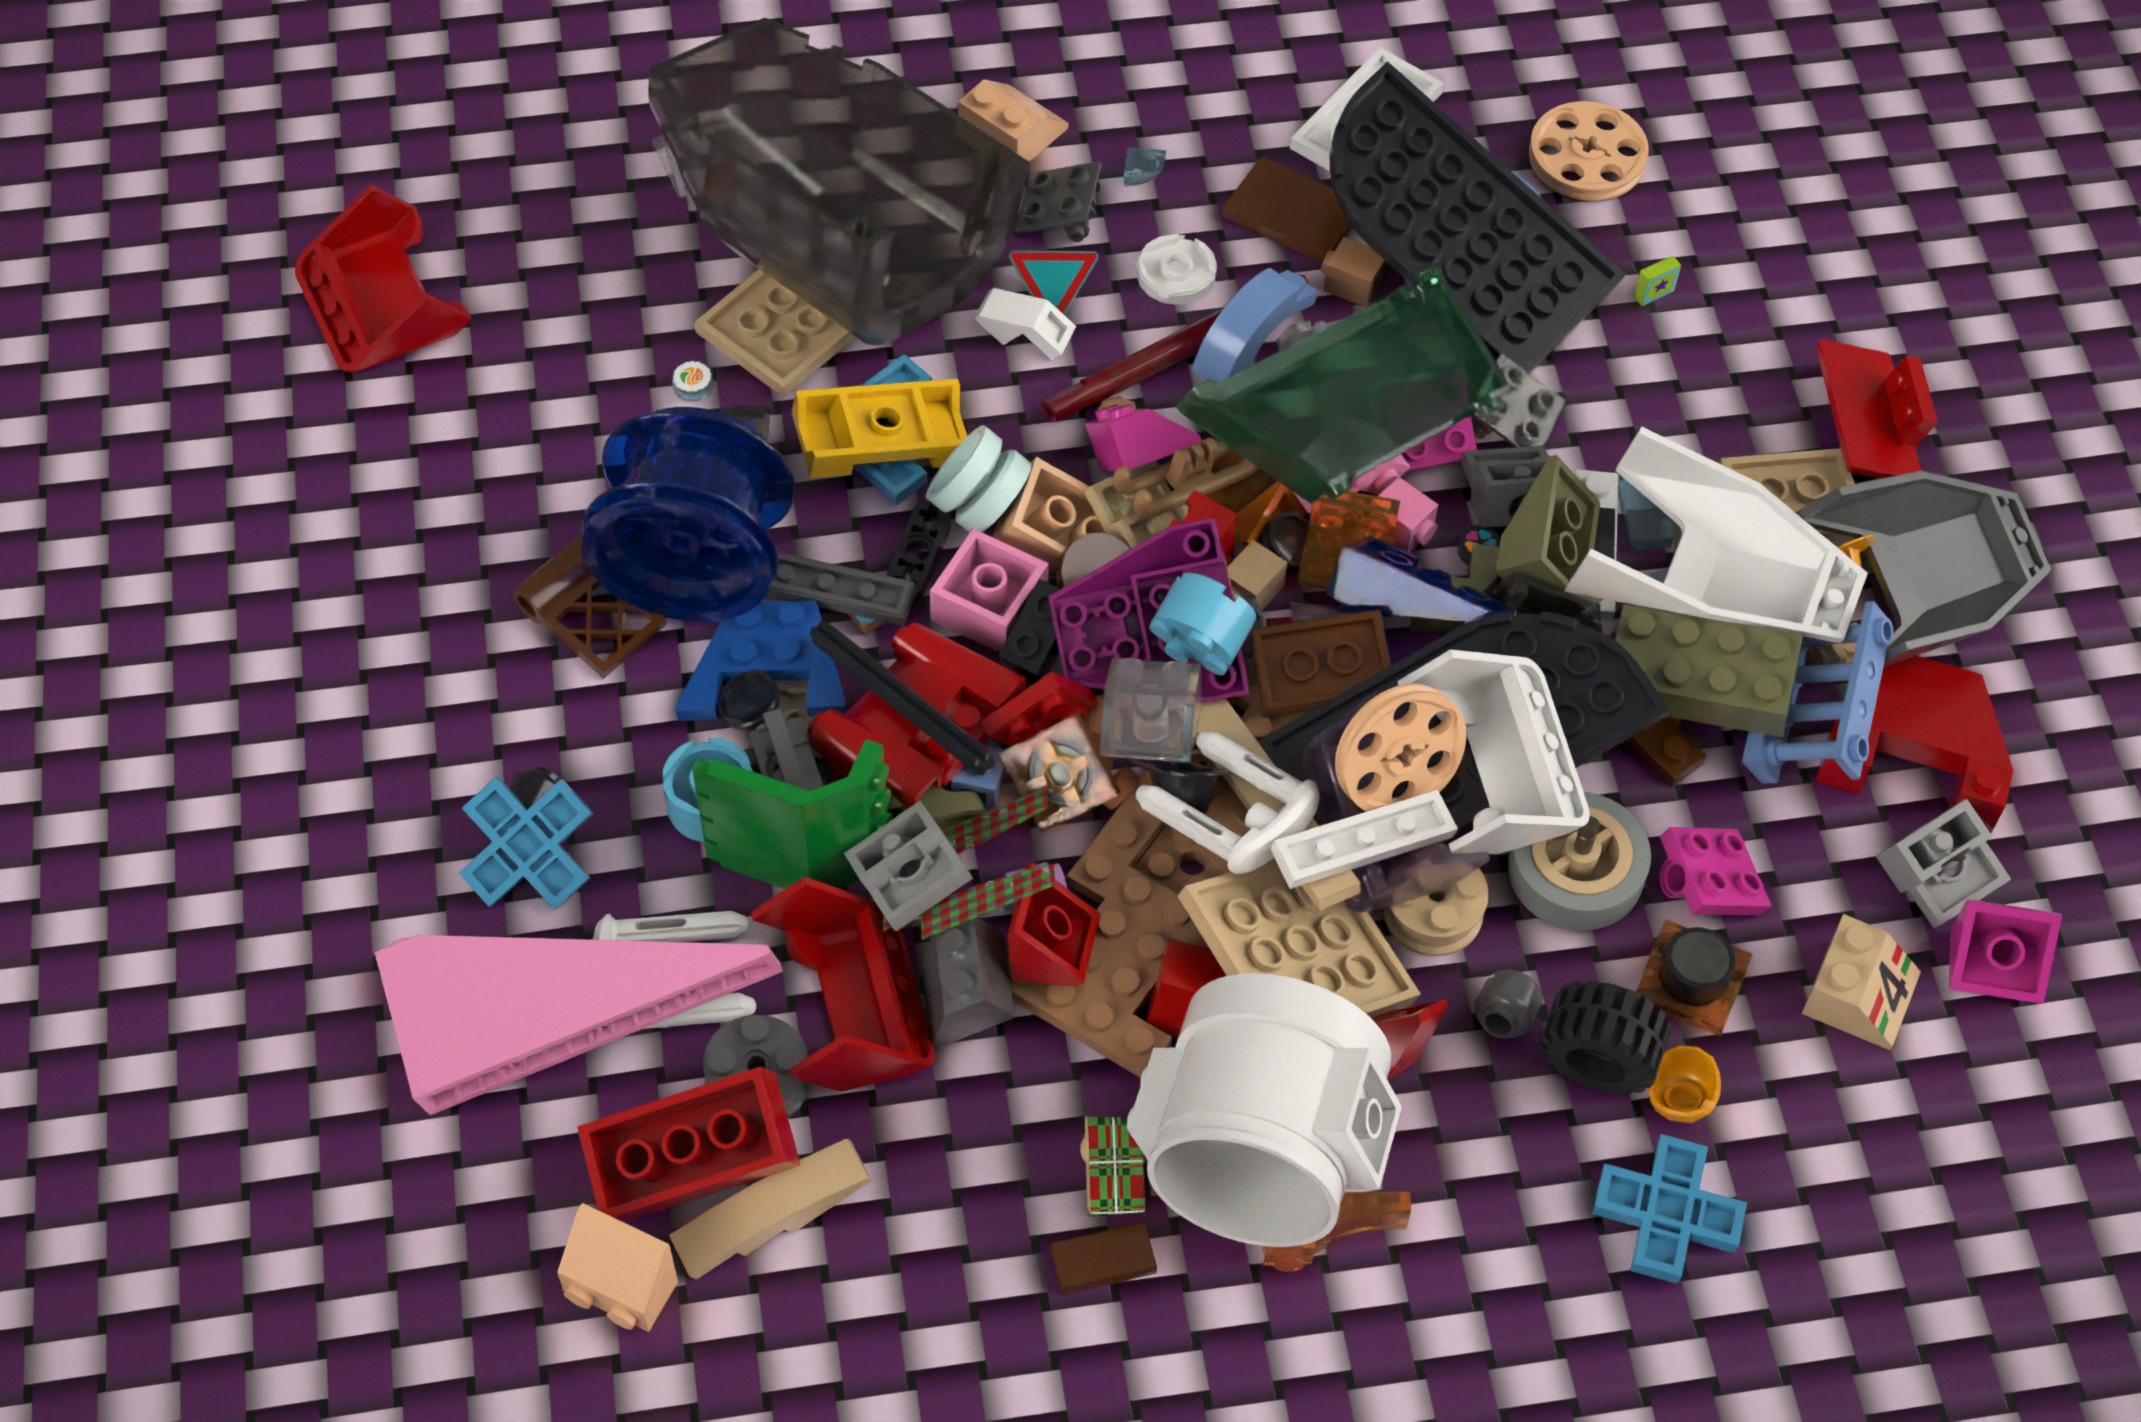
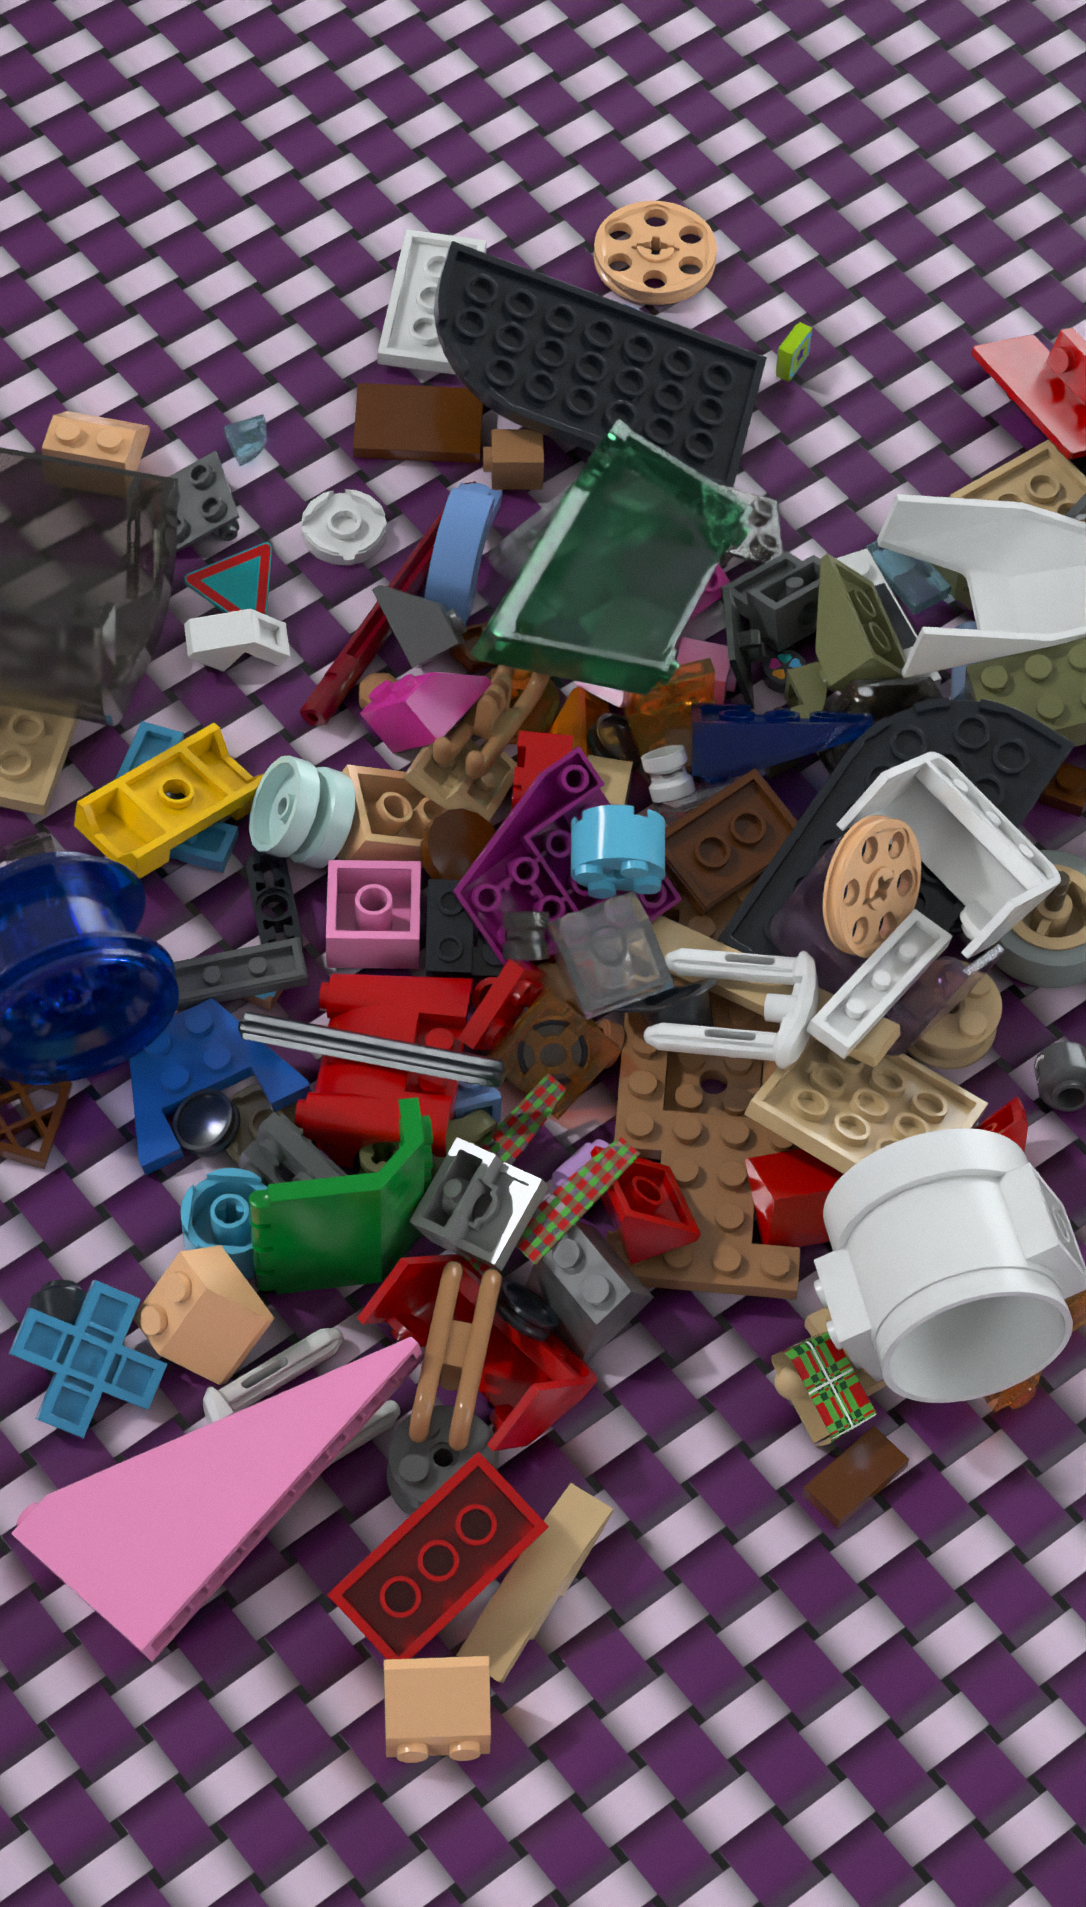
camera: 30 degrees left, 0 degrees up
none -> light nougat slope [133,1245,275,1385]
none -> dark grey slope [372,585,466,668]
none -> medium nougat piece [409,1261,502,1451]
none -> black piece [495,1281,559,1341]
none -> clear smoke wheel [502,911,549,960]
none -> white wheel [641,745,696,803]
none -> pearl dark grey piece [723,588,766,710]

